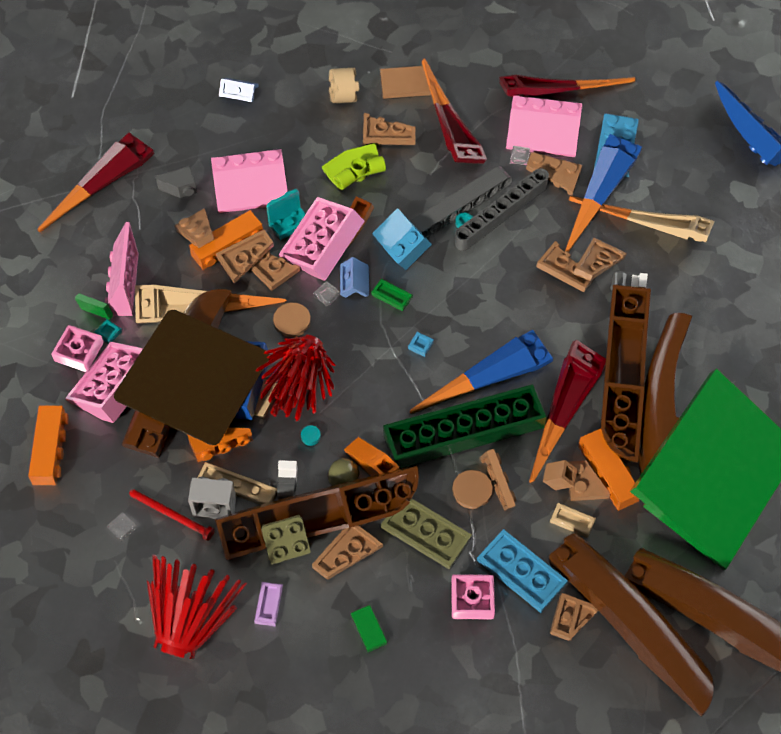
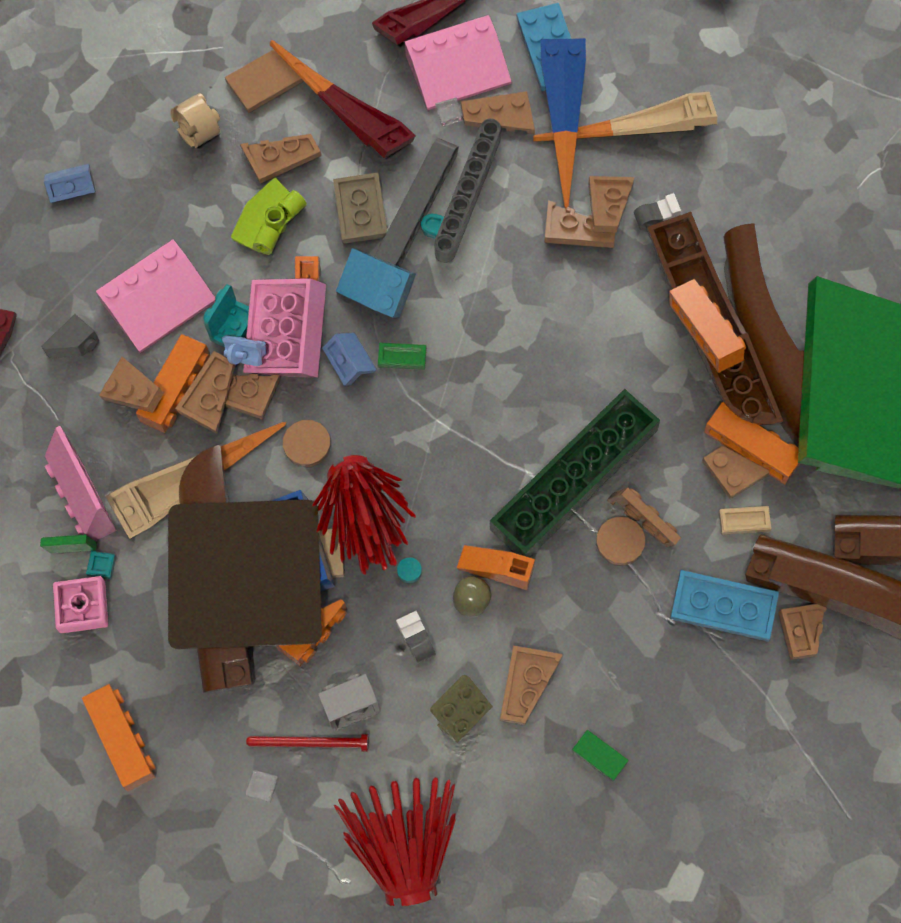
camera: 25 degrees left, 10 degrees up
bright pink slope [65,342,143,423] -> none
tan tile [197,462,277,505] -> none
reddish brown slope [215,466,419,560] -> none
lavender tile [254,582,283,626] -> none
clear tile [314,281,340,306] -> none
olive plate [381,498,472,570] -> none
dark azure tile [408,332,434,357] -> none
blue plate [410,330,553,414] -> none
bright pink brick [452,575,495,619] -> none
dark red plate [529,340,606,483] -> none
medium nougat brick [543,460,577,490] -> none
none -> light blue hips [222,335,266,366]
none -> dark tan plate [333,172,387,244]
none -> orange brick [669,279,746,373]

